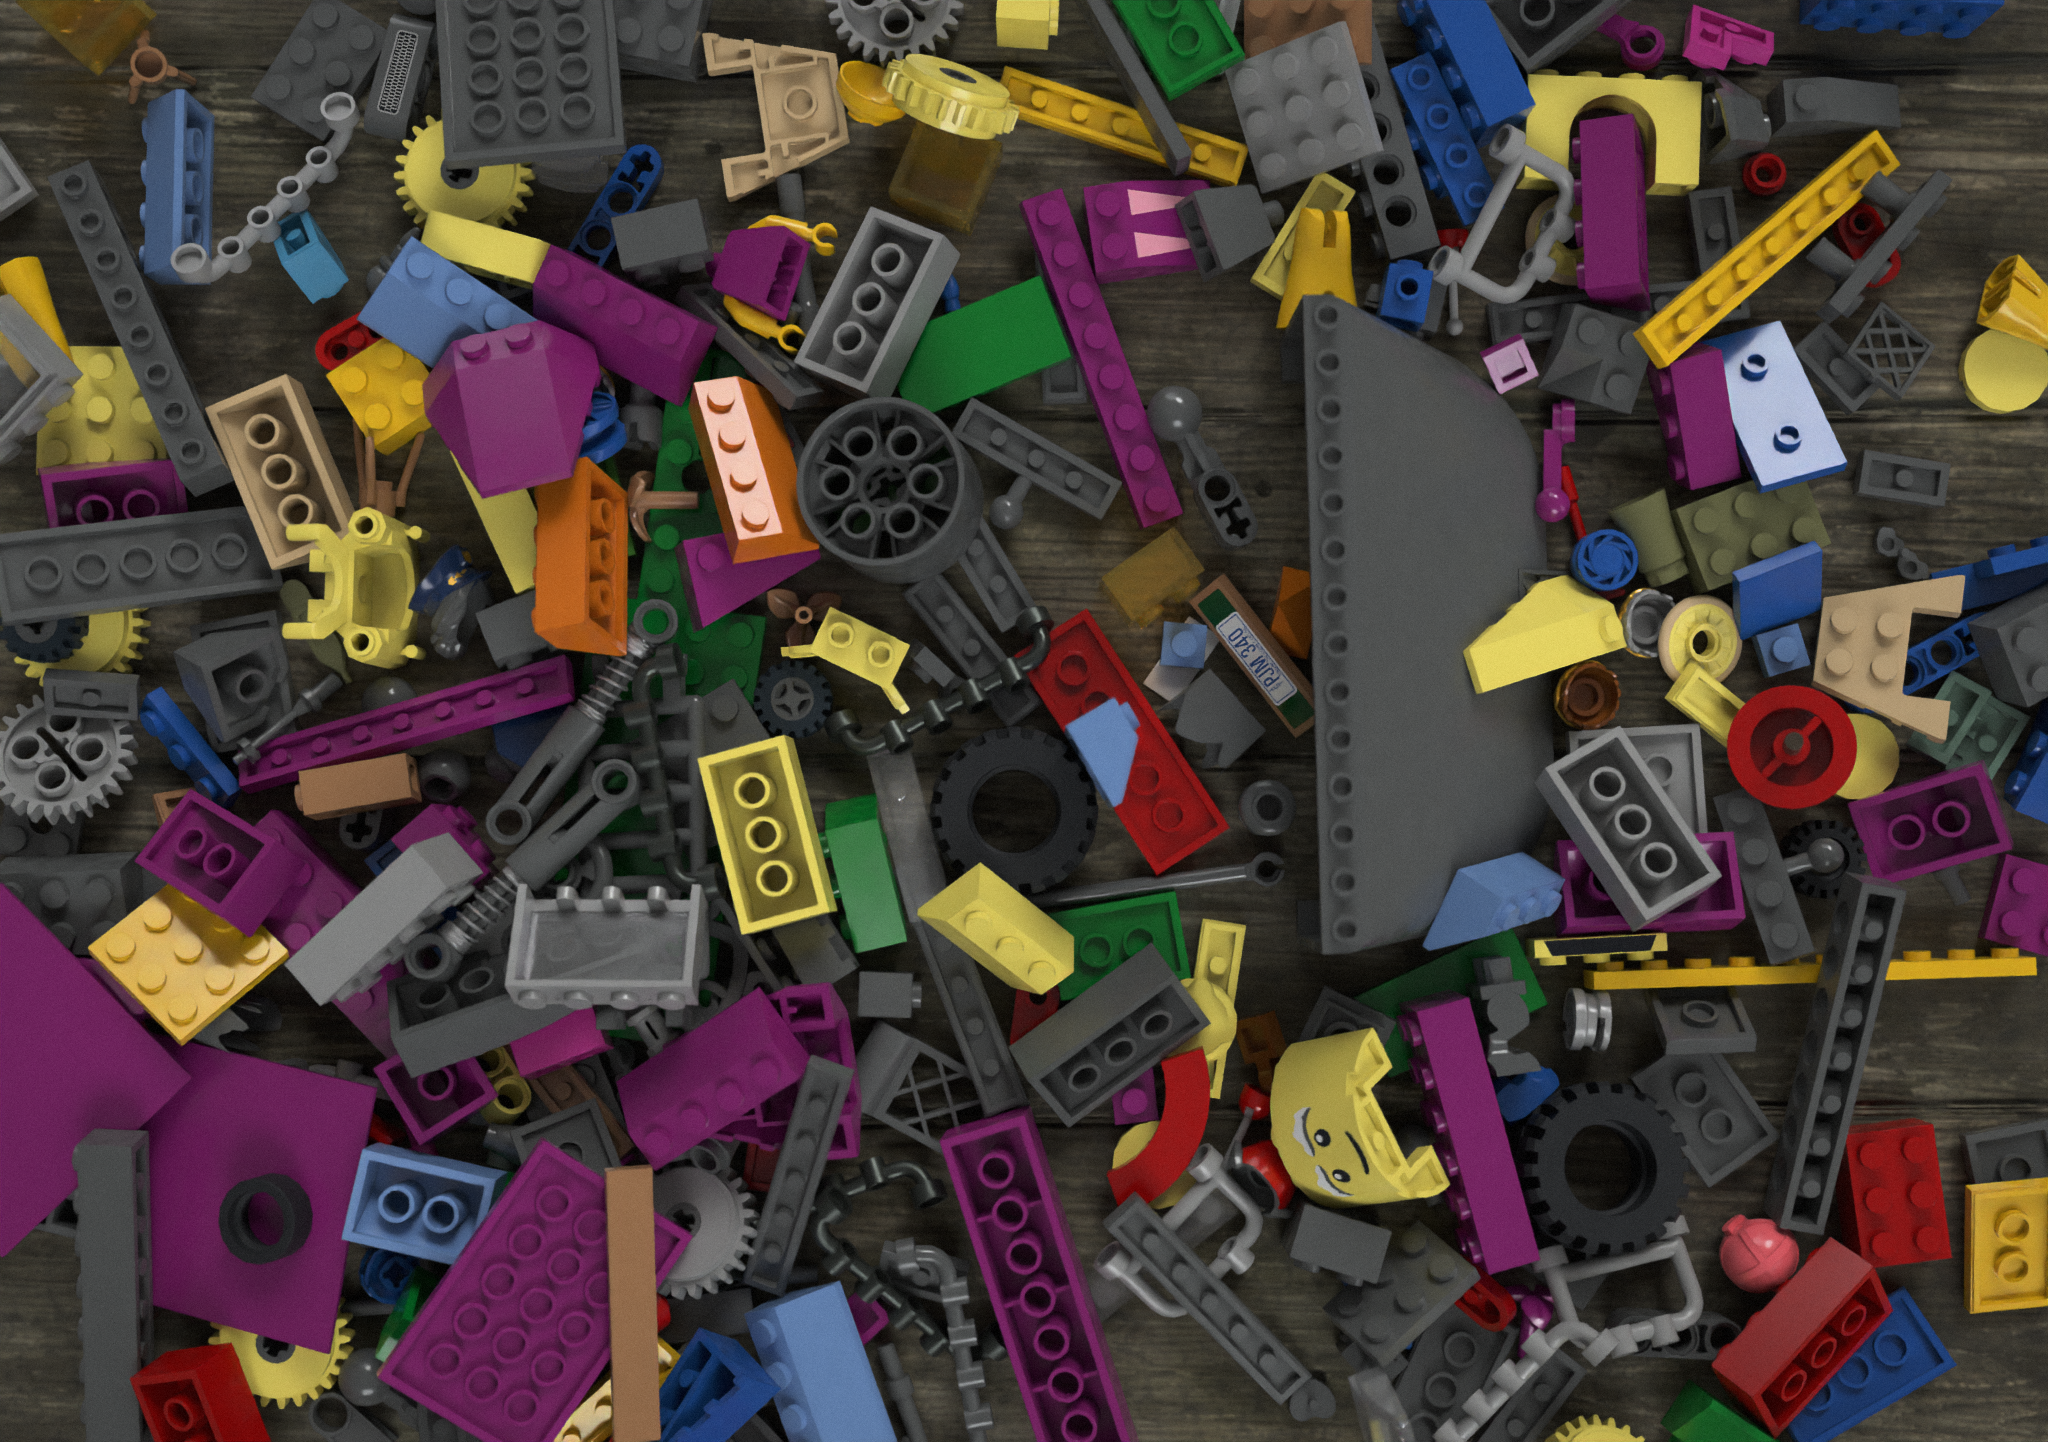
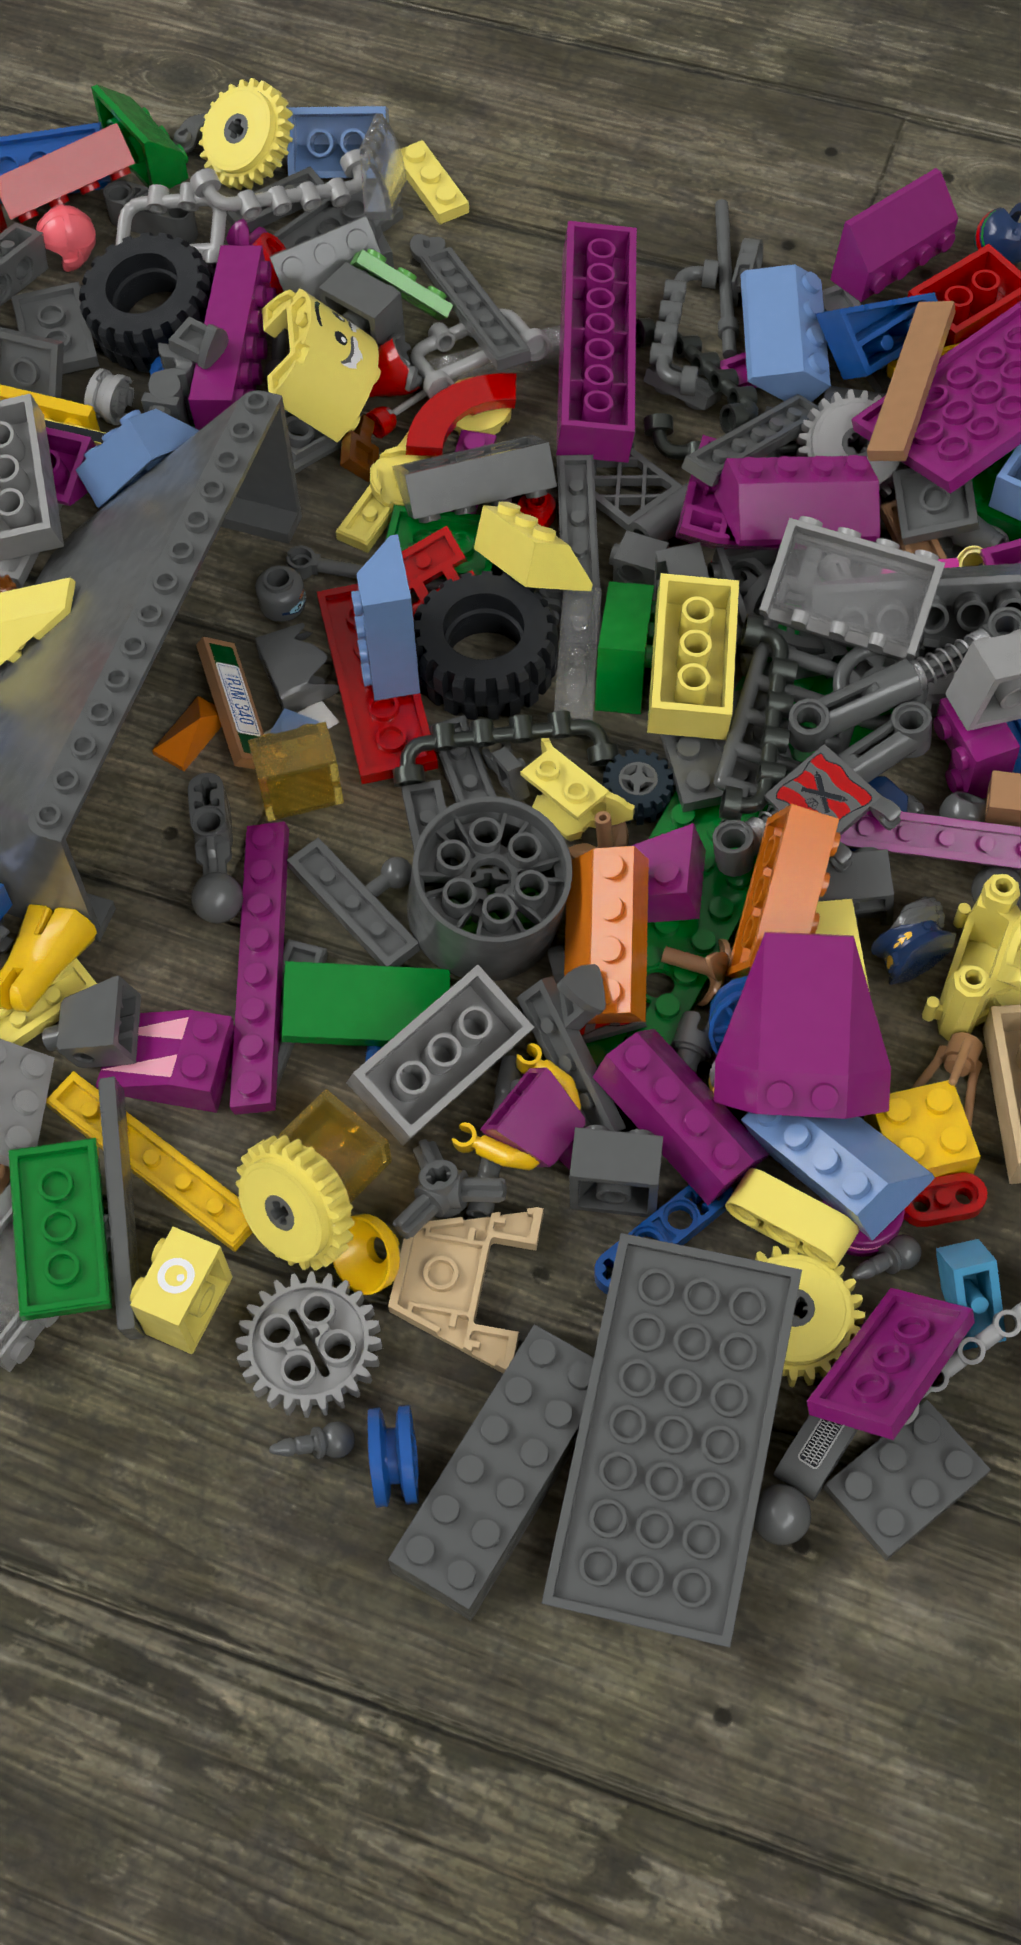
camera: 160 degrees left, 25 degrees down
none -> dark grey tile [169,317,229,370]
none -> bright green plate [350,249,453,321]
none -> dark grey bush [393,1139,507,1239]
none -> red plate [402,526,475,620]
none -> dark grey tile [557,964,606,1030]
none -> flag [764,744,901,872]
none -> magenta plate [807,1288,975,1440]

